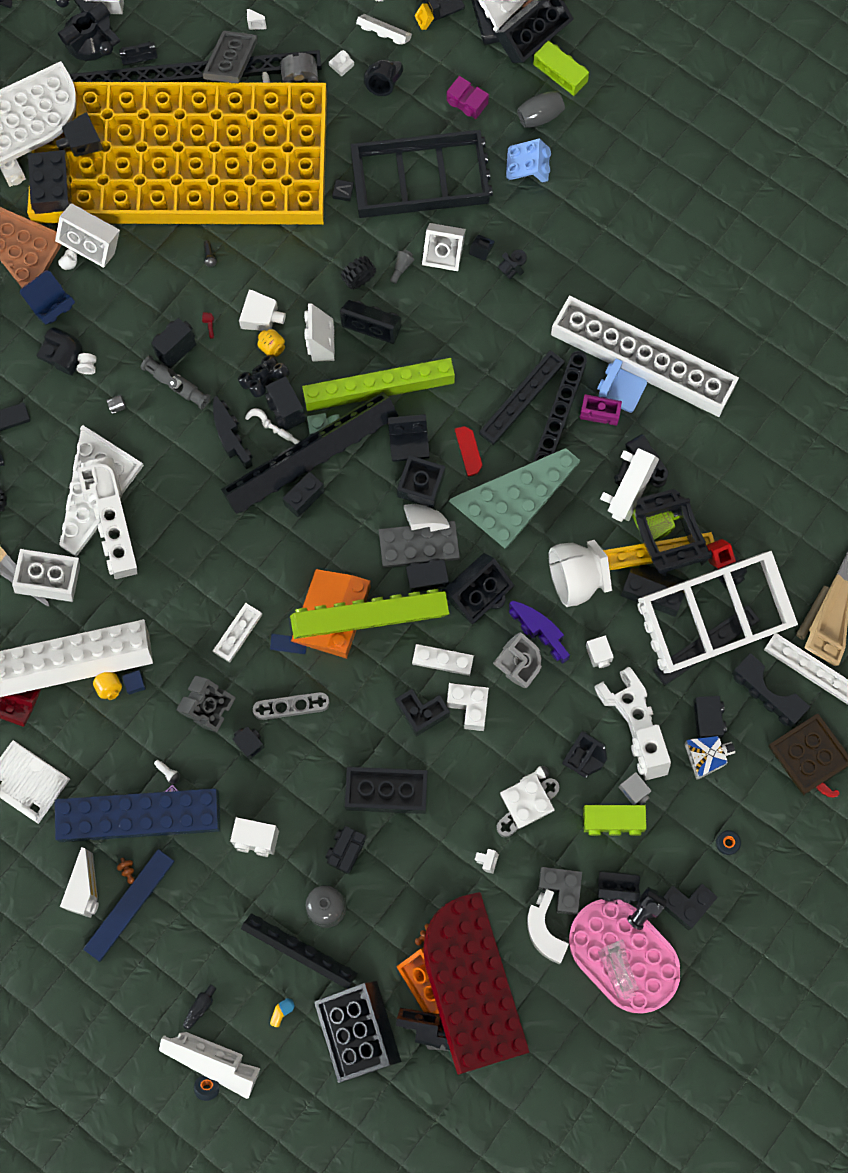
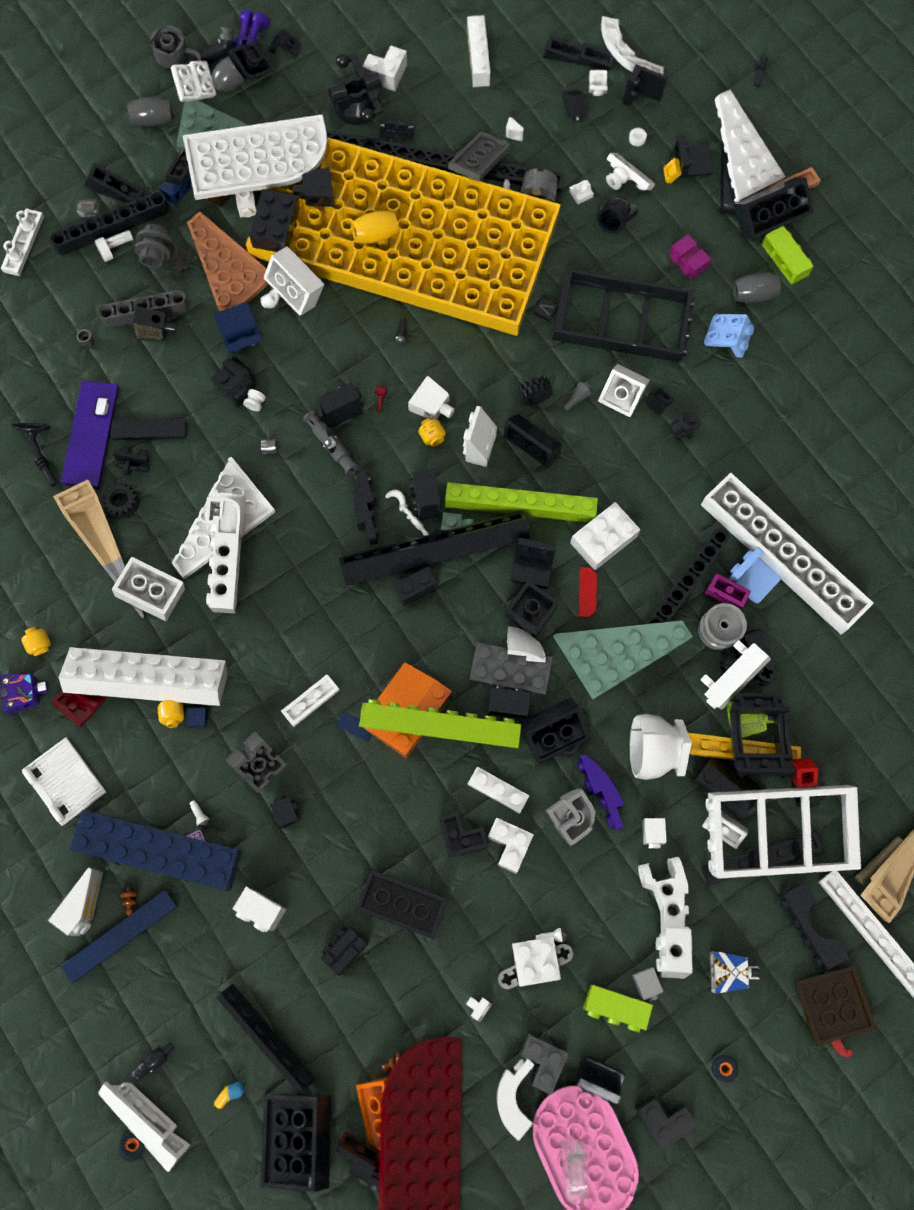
camera: 15 degrees right, 0 degrees up
black gear [238,355,290,398] -> none
light grey beam [253,693,330,720] -> none
dark grey cylinder [305,885,347,928] -> none
black plate [479,350,565,446] -> none
black slope [562,730,607,778] -> none
black connector [627,887,667,930] -> none
black brick [693,696,727,739] -> none
none -> yellow piece [351,211,398,244]
none -> white brick [570,502,640,571]
none -> white wheel [606,167,628,190]
none -> light grey wheel [698,603,747,650]
none -> white slope [702,811,748,849]

